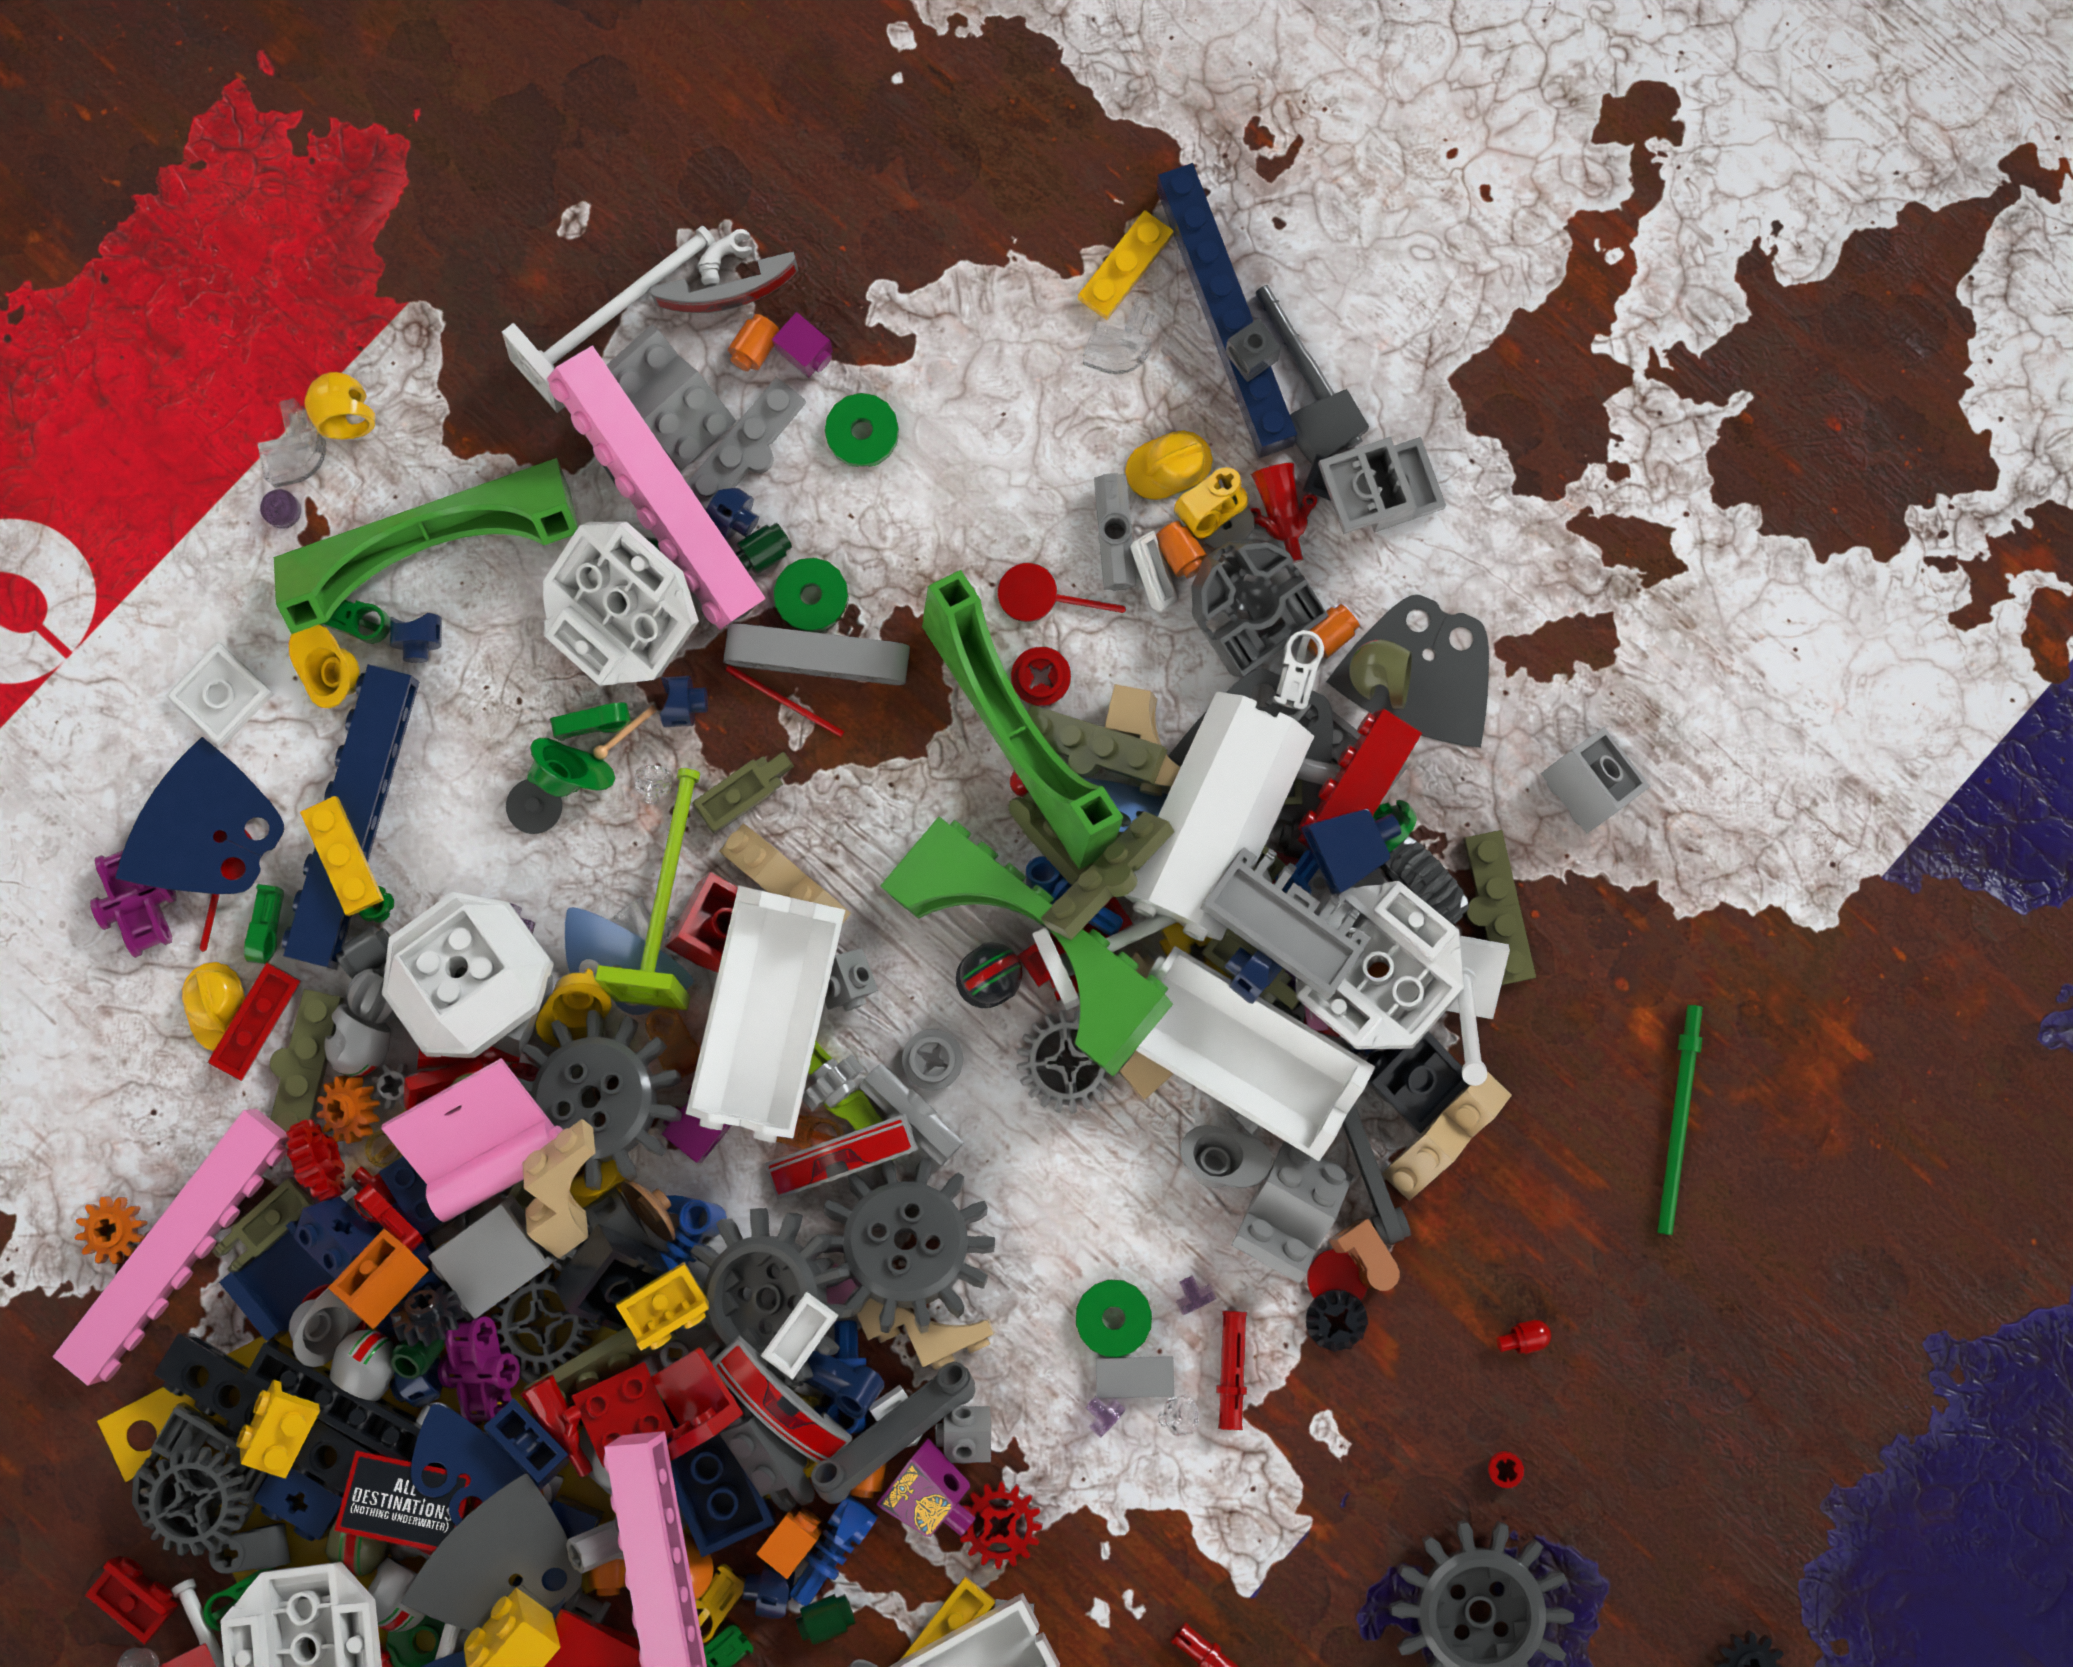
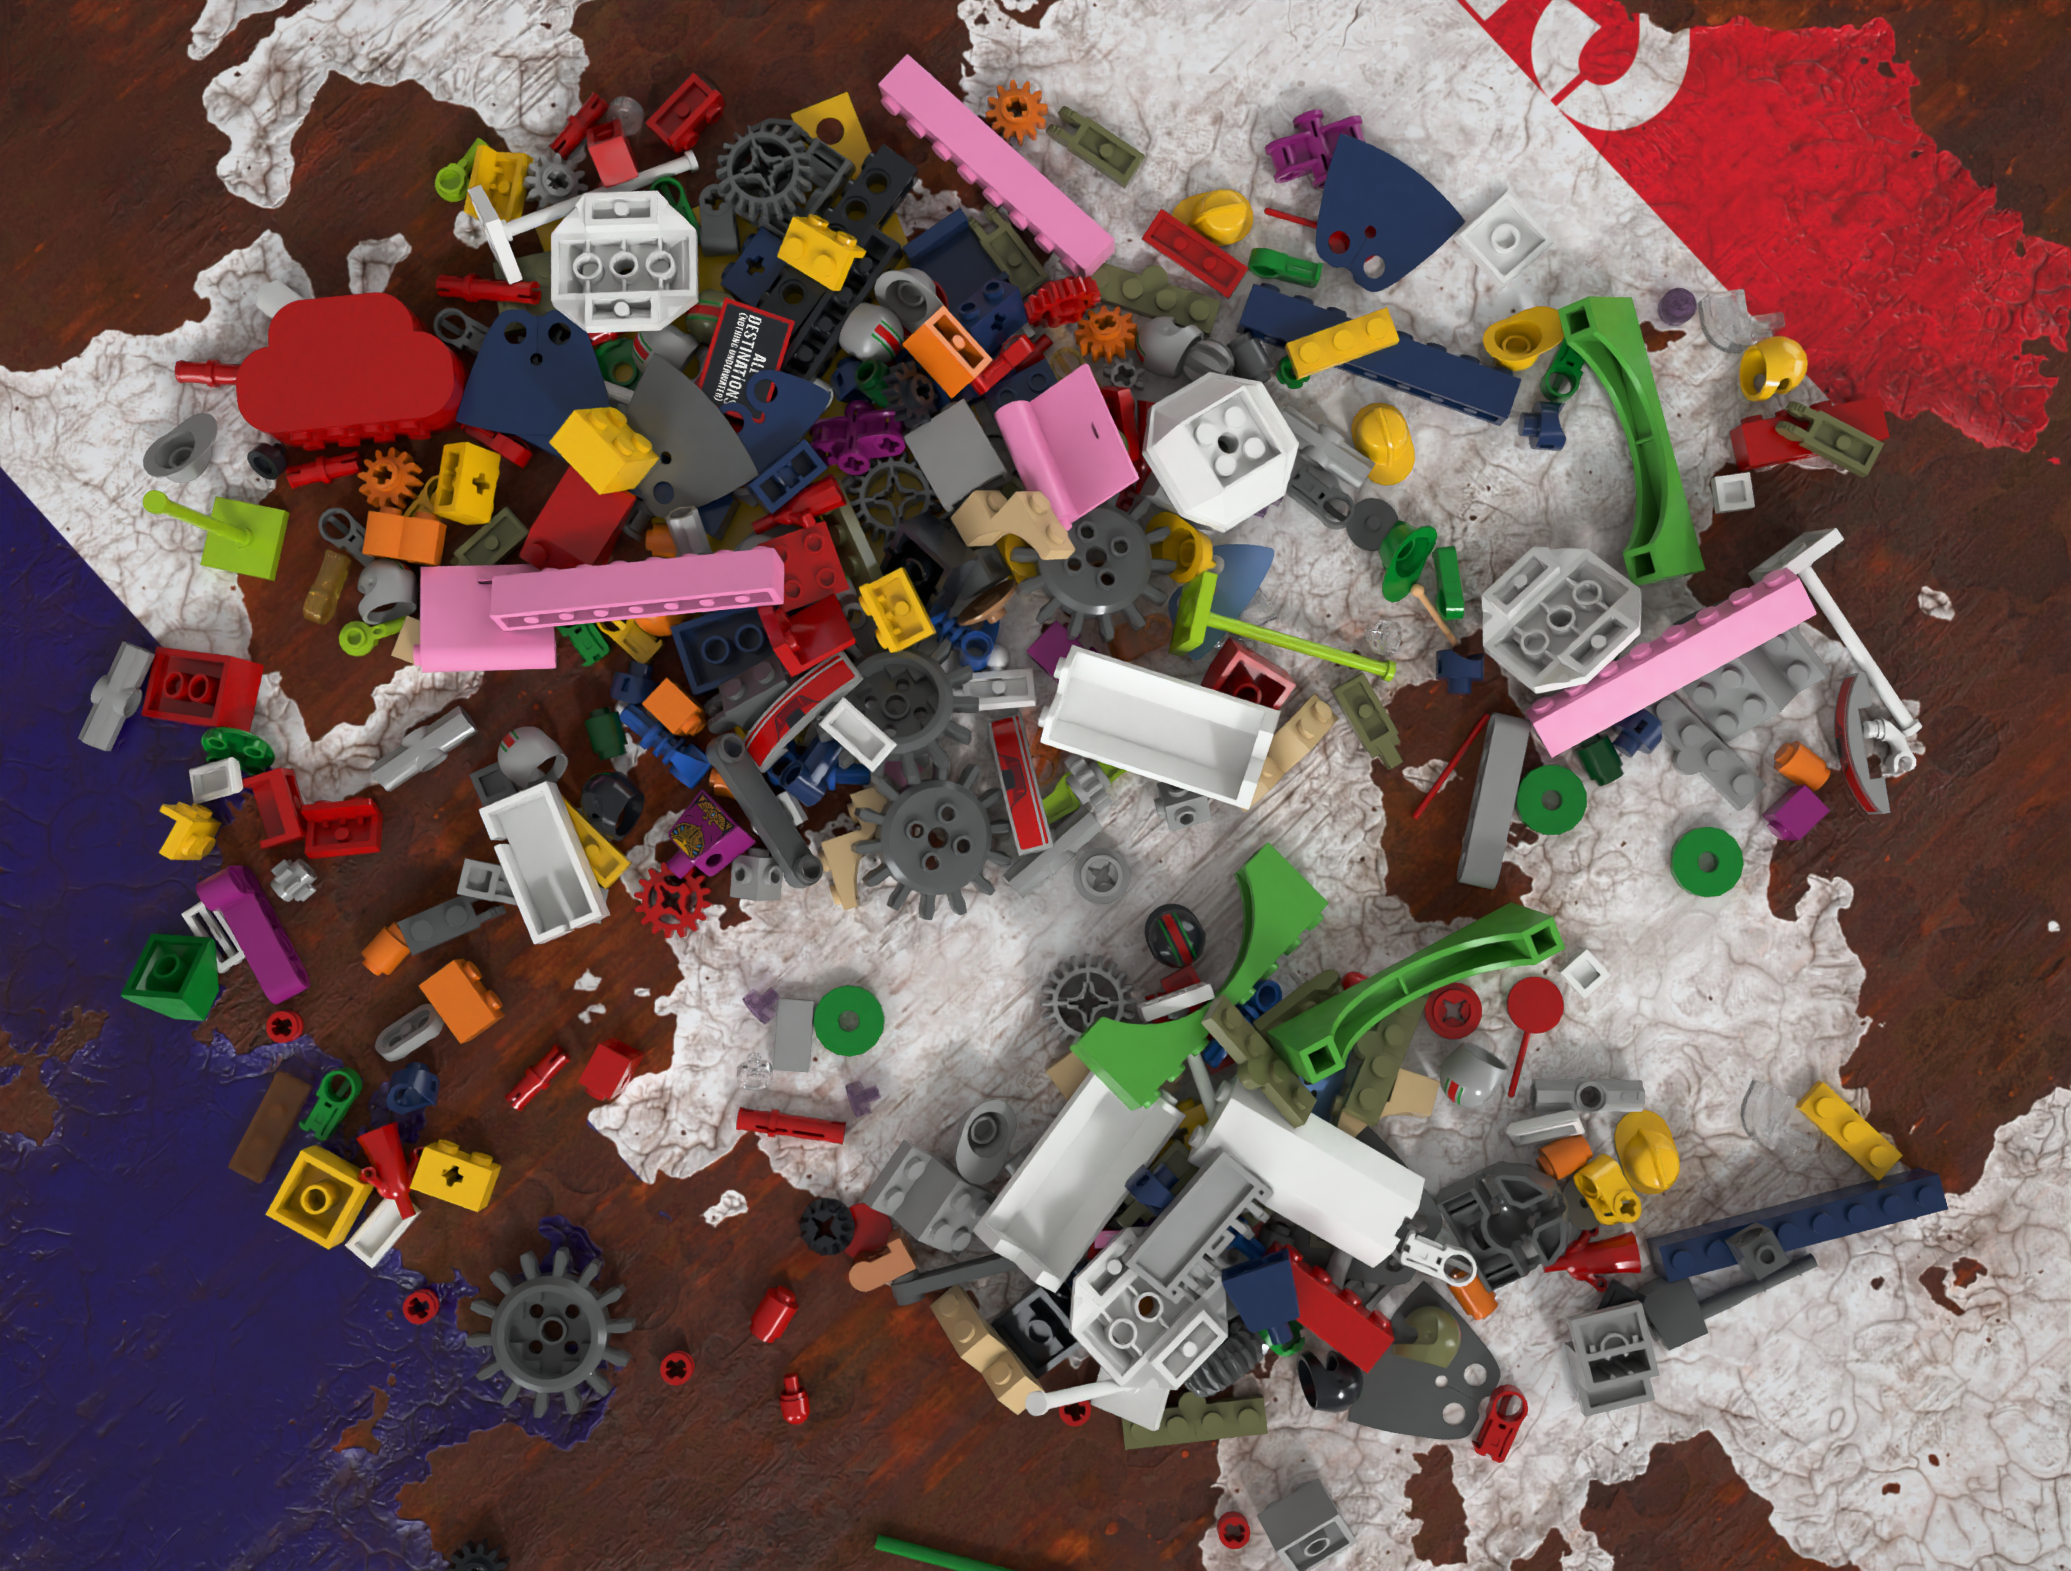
camera: 90 degrees right, 5 degrees up
none -> red brick [578,1037,645,1101]
none -> black helmet [580,770,645,841]
none -> red brick [749,1286,799,1343]
none -> white plate [963,644,1036,711]
none -> olive hinge [1046,106,1145,189]
none -> red bush [1059,1400,1091,1427]
none -> red bush [1217,1511,1251,1549]
none -> light grey piece [1281,404,1376,490]
none -> dark grey piece [1286,465,1355,530]
none -> black helmet [1297,1350,1363,1413]
none -> yellow piece [1351,402,1415,486]
none -> light grey helmet [1440,1042,1508,1108]
none -> red piece [1472,1384,1528,1463]
none -> white tile [1557,948,1611,999]
none -> white tile [1710,472,1755,514]
none -> red brick [1729,393,1890,473]
none -> olive hinge [1775,401,1884,478]

